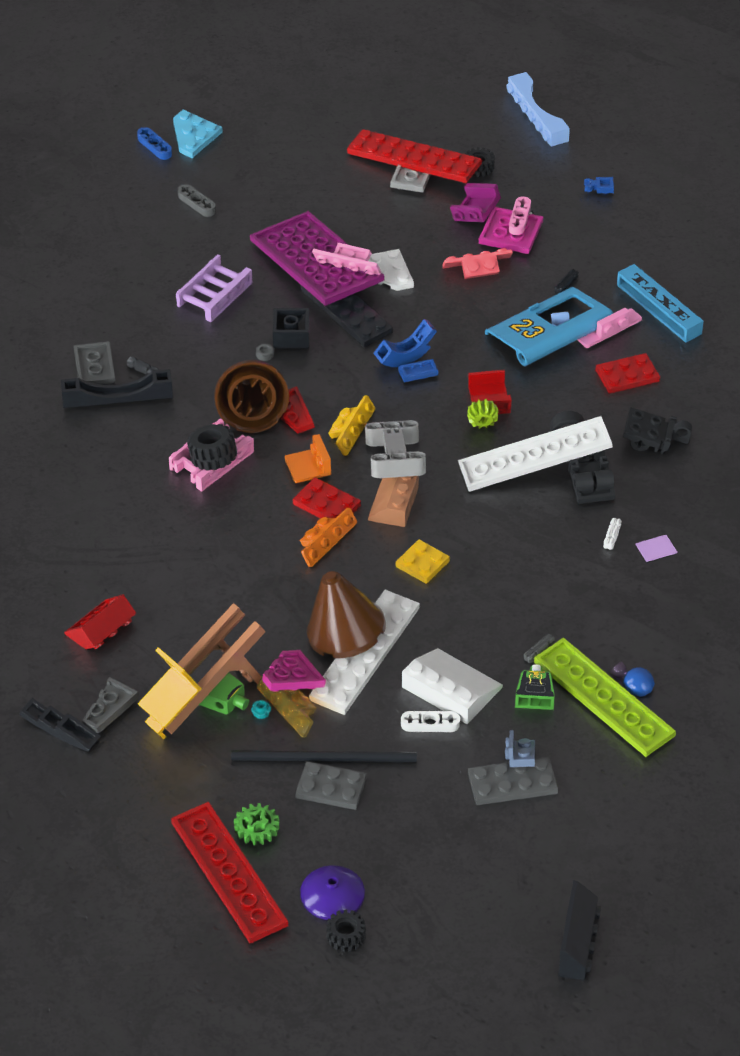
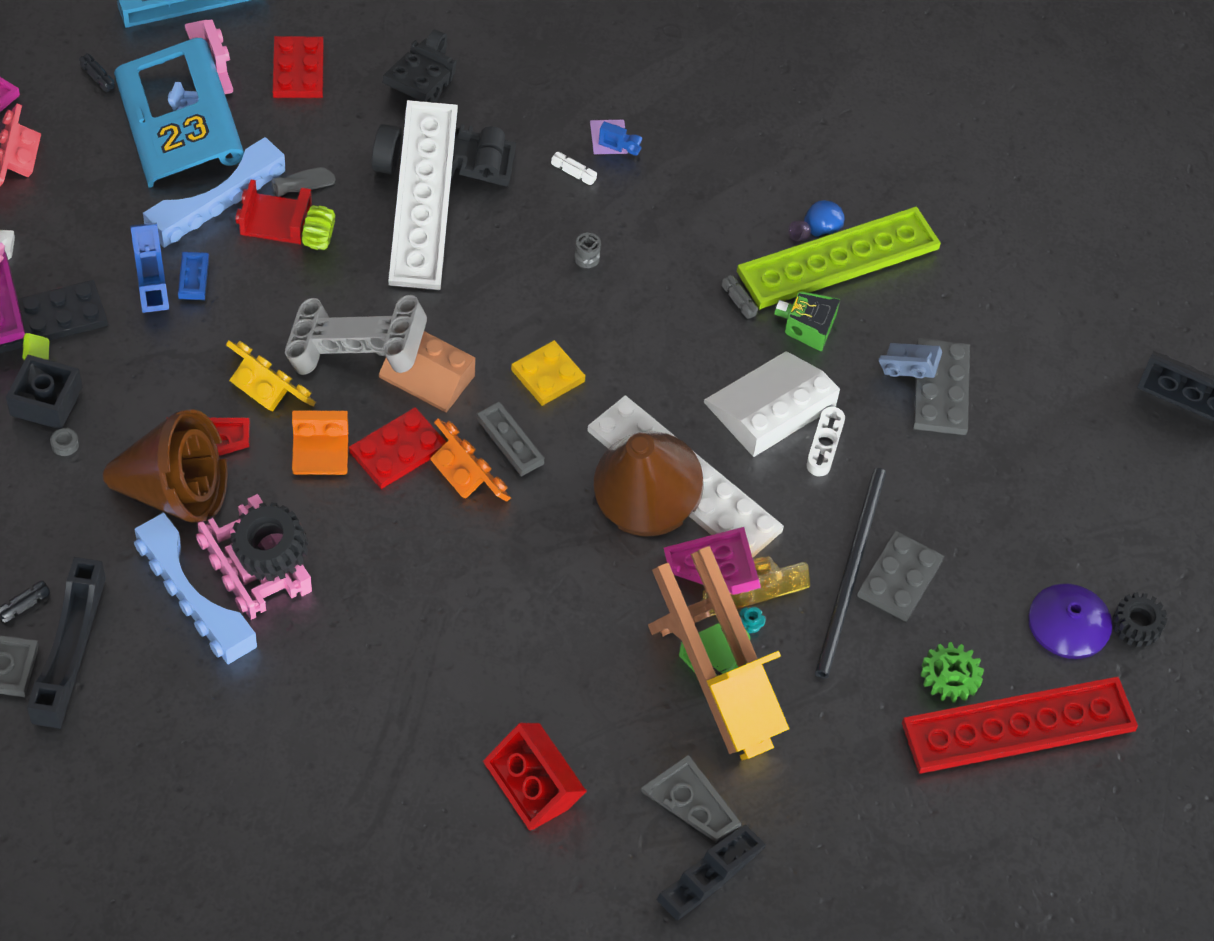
camera: 80 degrees left, 10 degrees up
none -> lime slope [23,333,49,361]
none -> light blue arch [134,513,257,664]
none -> light blue arch [143,137,285,248]
none -> dark grey piece [271,167,336,197]
none -> dark grey plate [477,401,544,476]
none -> dark grey wheel [574,232,601,268]
none -> blue plate [599,121,643,155]

